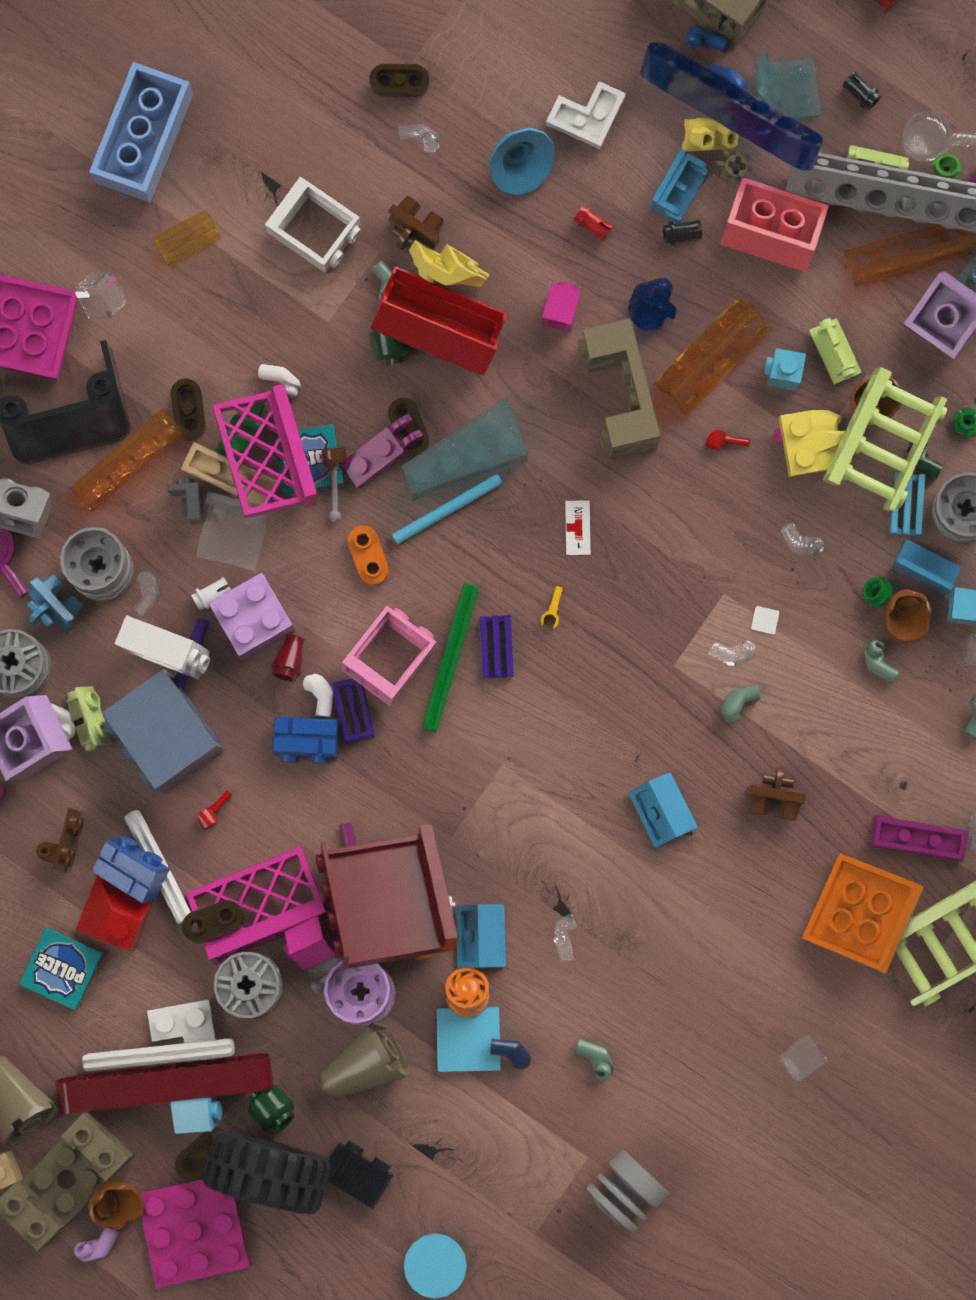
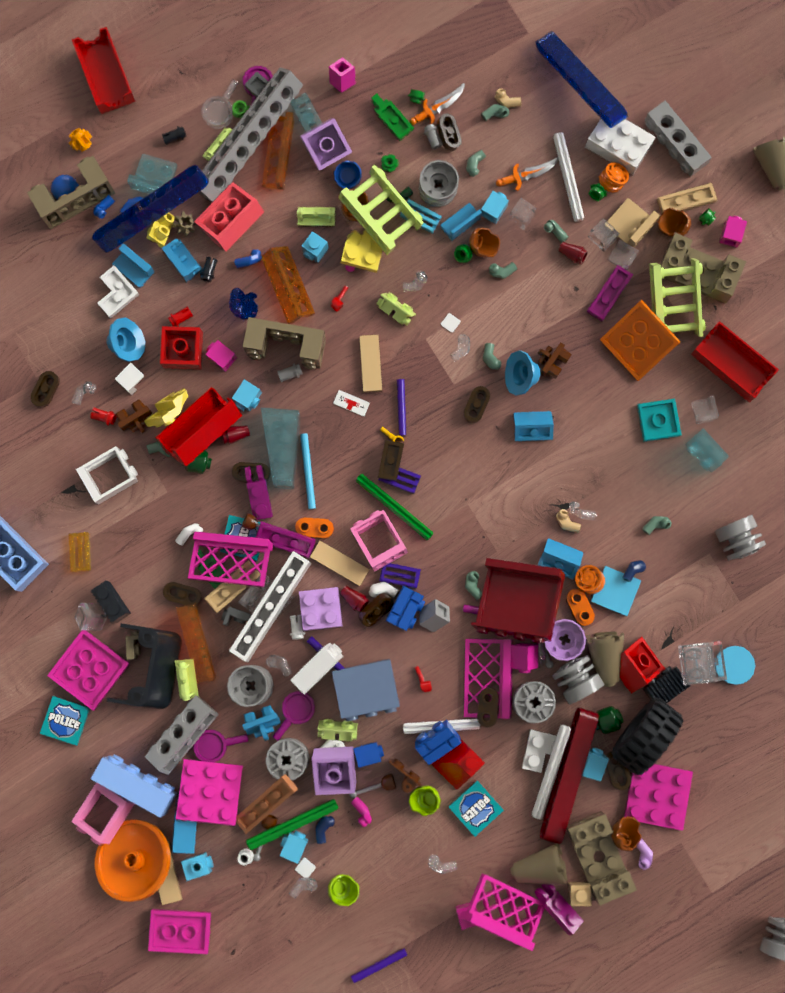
camera: 65 degrees left, 0 degrees up
none -> red pin [90,407,116,426]
none -> black brick [91,581,131,623]
none -> dark azure panel [112,243,155,288]
none -> white panel [115,363,144,395]
none -> dark tan bracket [126,632,141,660]
none -> red brick [160,326,203,370]
none -> yellowish green hinge [175,659,199,701]
none -> dark red cone [222,425,250,445]
none -> white brick [229,551,311,662]
none -> medium azure brick [232,379,262,412]
none -> blue arm [235,249,262,268]
none -> magenta tile [255,521,316,558]
none -> magenta piece [272,691,315,741]
none -> light grey pin [277,363,303,382]
none -> tan tile [310,541,370,586]
none -> blue hair [334,161,362,189]
none -> hinge [349,773,396,798]
none -> blue brick [354,742,384,768]
none -> dark brown plate [359,593,394,627]
none -> tan tile [360,335,382,393]
none -> yellowish green hinge [377,292,416,326]
none -> dark brown plate [378,440,404,482]
none -> dark purple bar [397,379,406,436]
none -> lime hair [408,785,441,816]
none -> light grey panel [419,599,450,632]
none -> dark brown plate [464,386,490,423]
none -> sand green arm [465,571,482,600]
none -> dark azure hat [505,350,540,396]
none -> light grey wheel [552,655,604,705]
none -> tan arm [556,509,581,533]
none -> dark red cone [558,241,588,264]
none -> orange plate [566,589,595,626]
none -> red slope [620,637,665,694]
none -> teal tile [637,398,682,442]
none -> clear slope [678,641,727,685]
none -> clear light blue bracket [685,428,729,472]
none -> red brick [691,321,779,403]

